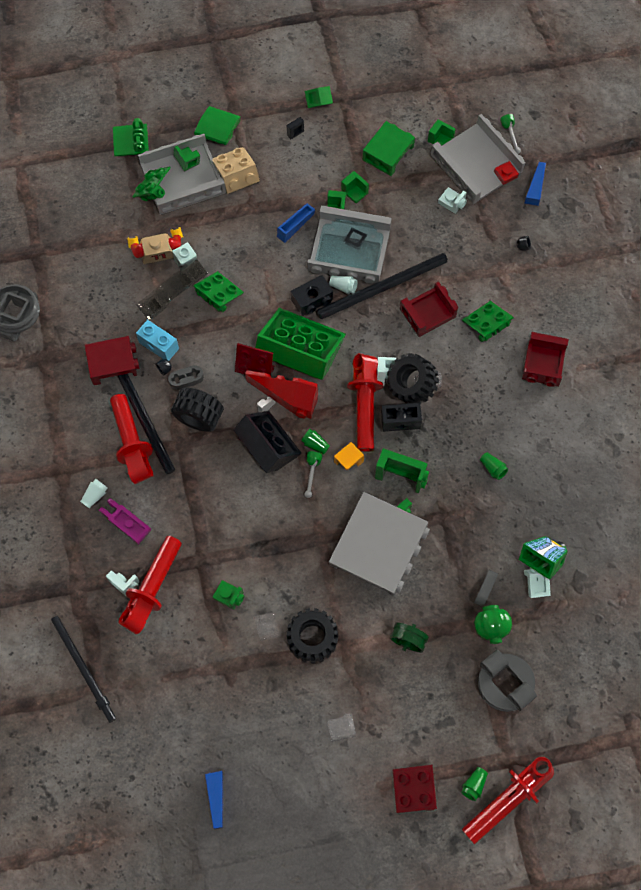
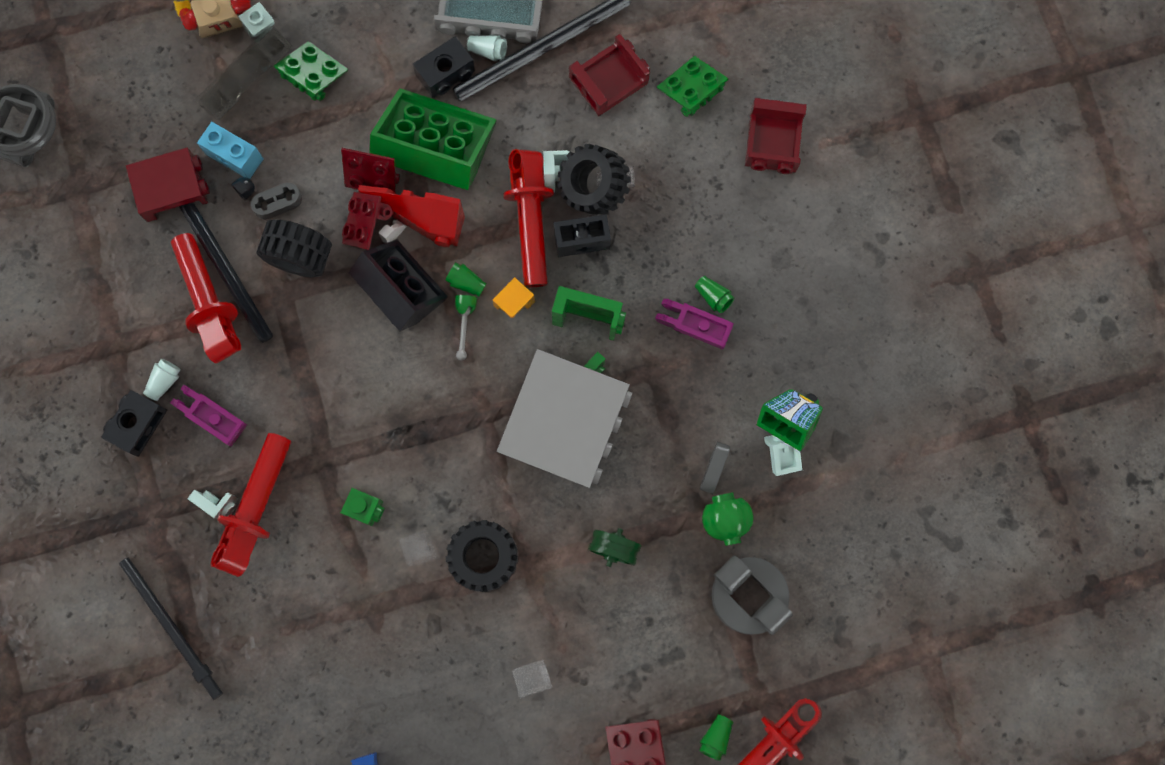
camera: 10 degrees left, 10 degrees up
none -> black brick [101,390,167,457]
none -> dark red hinge [342,192,393,250]
none -> magenta hinge [655,298,734,350]

